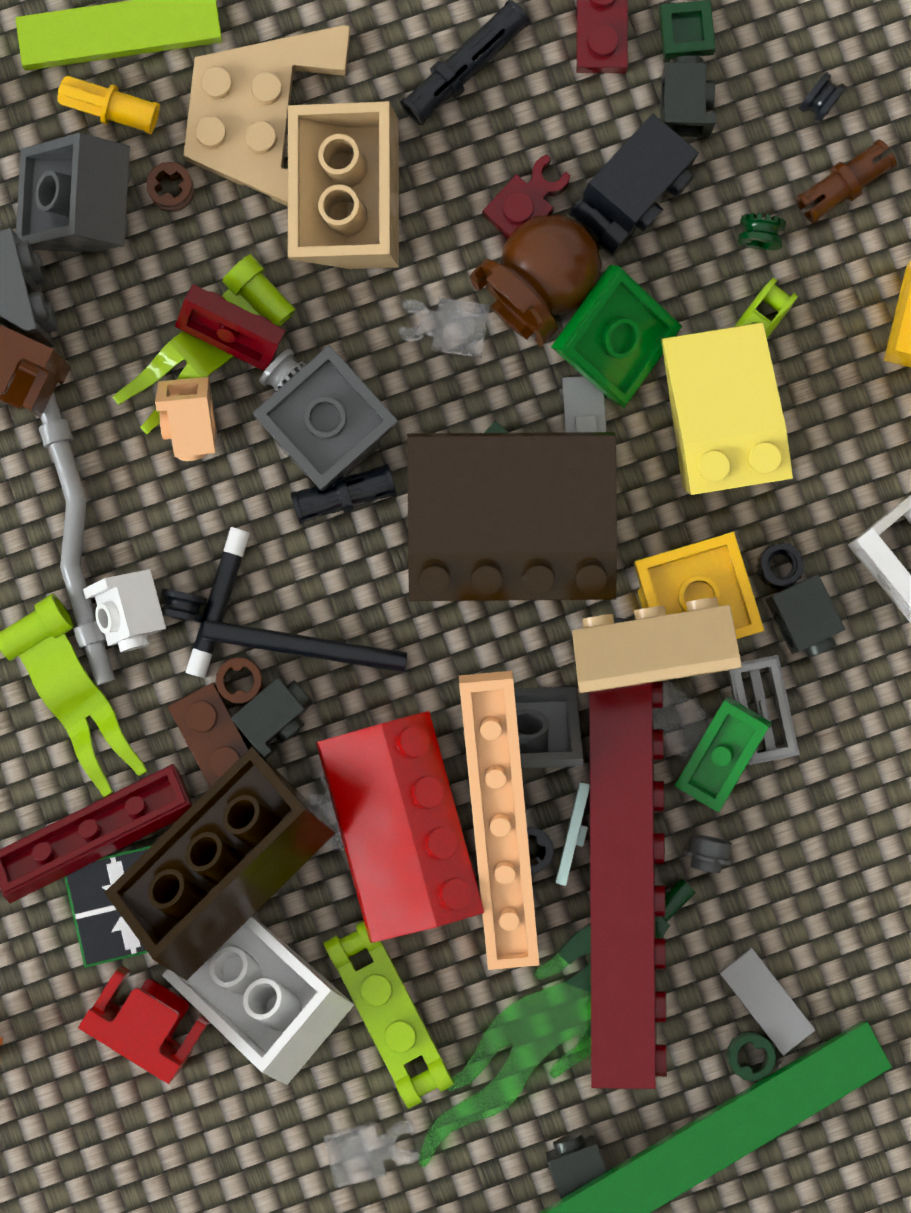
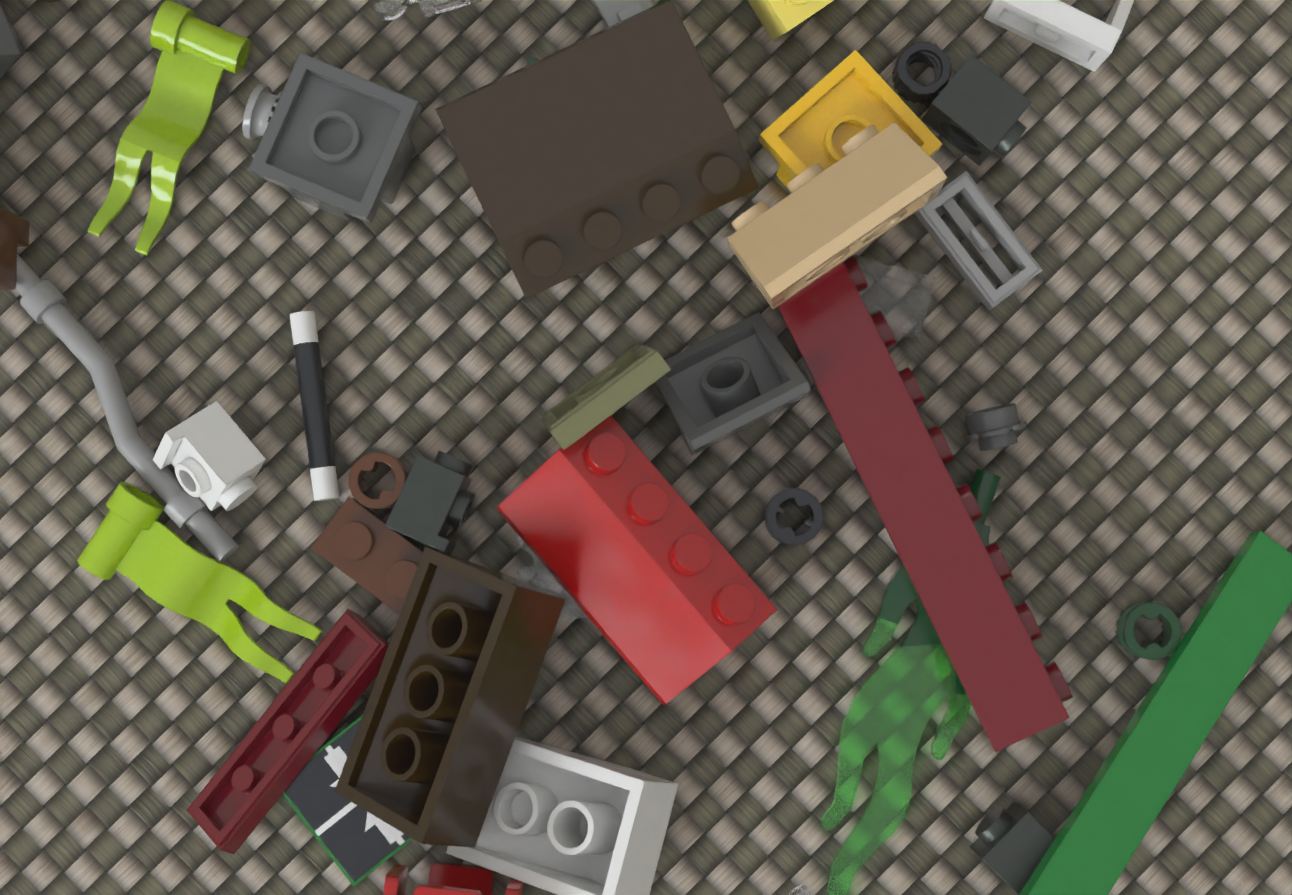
camera: 20 degrees left, 0 degrees up
light nougat brick [155,377,217,461] -> none
black bush [161,589,207,623] -> none
dark red plate [175,284,286,371] -> none
black bar [202,619,407,673] -> none
black pin [290,464,397,524] -> none
lime plate [323,921,455,1109] -> none
light nougat plate [459,671,540,970] -> none
light aqua piece [555,782,590,886] -> none
green plate [675,697,772,813] -> none
light grey piece [719,947,816,1056] -> none
none -> olive tile [541,344,671,450]

